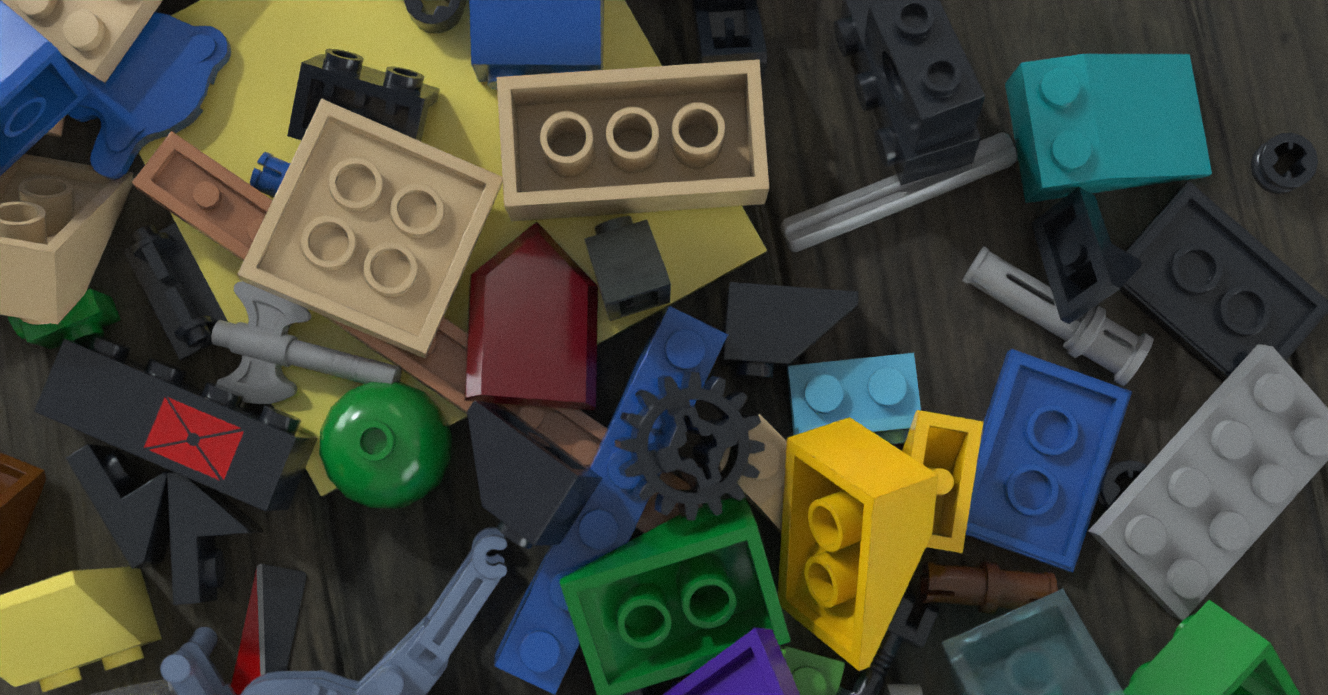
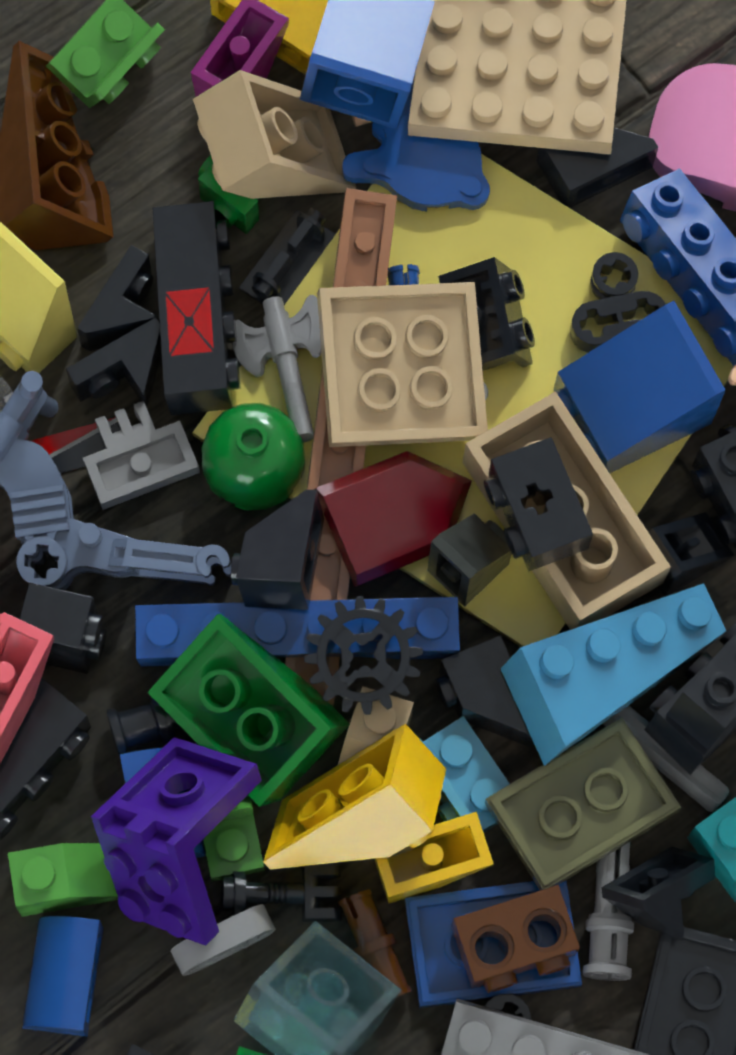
camera: 60 degrees right, 10 degrees down
none -> light grey hinge [83,401,200,510]
none -> reddish brown brick [451,885,580,993]
none -> black brick [484,437,593,572]
none -> olive tile [485,718,681,890]
none -> dark azure wedge [501,583,726,766]

